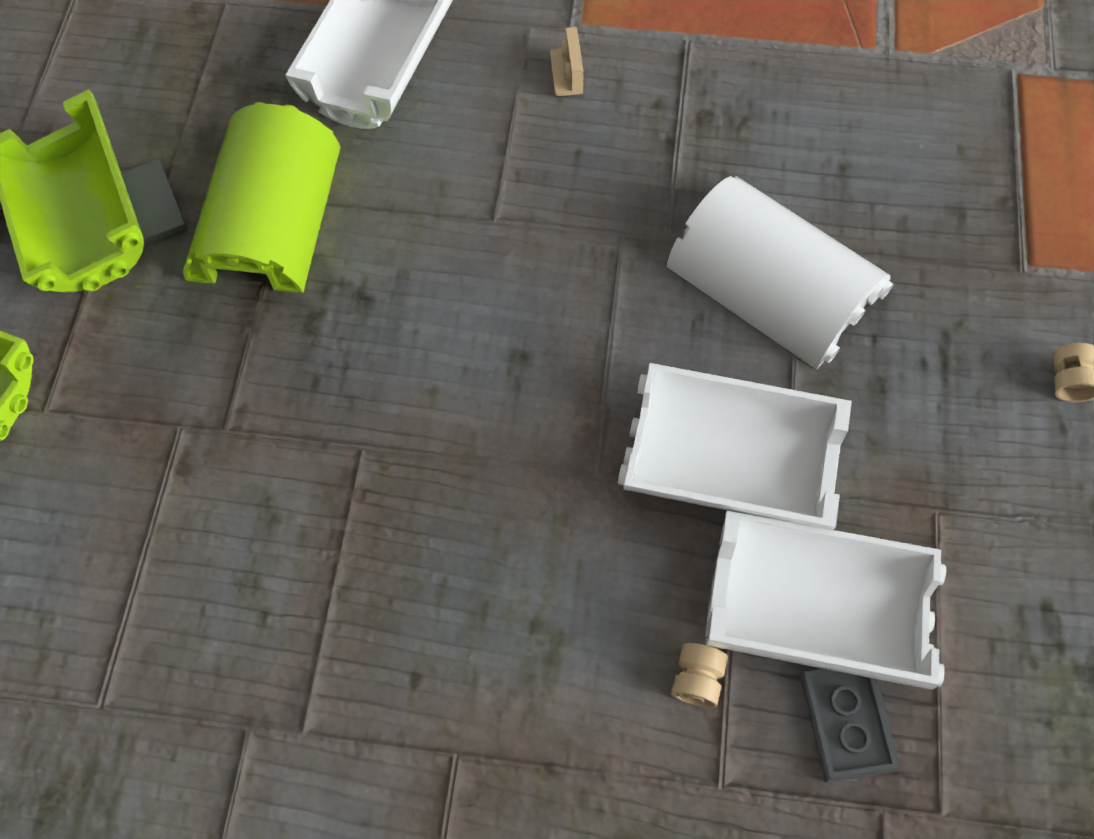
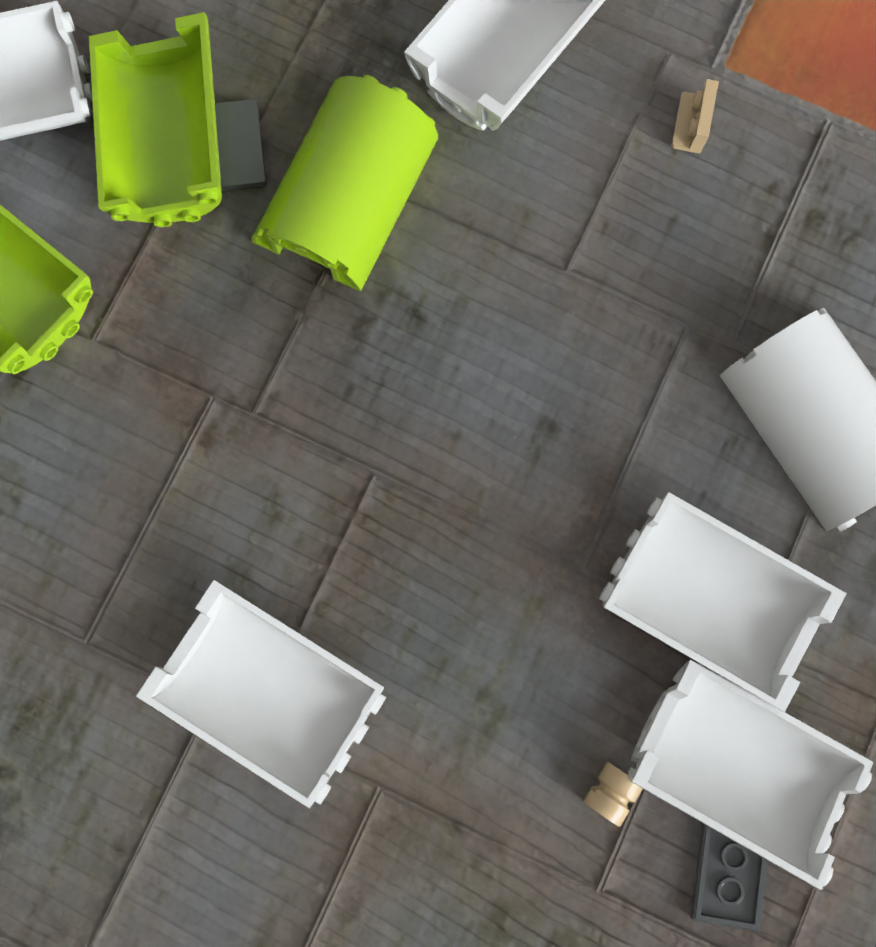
camera: 15 degrees right, 15 degrees up
none -> white cylinder [136,580,387,809]

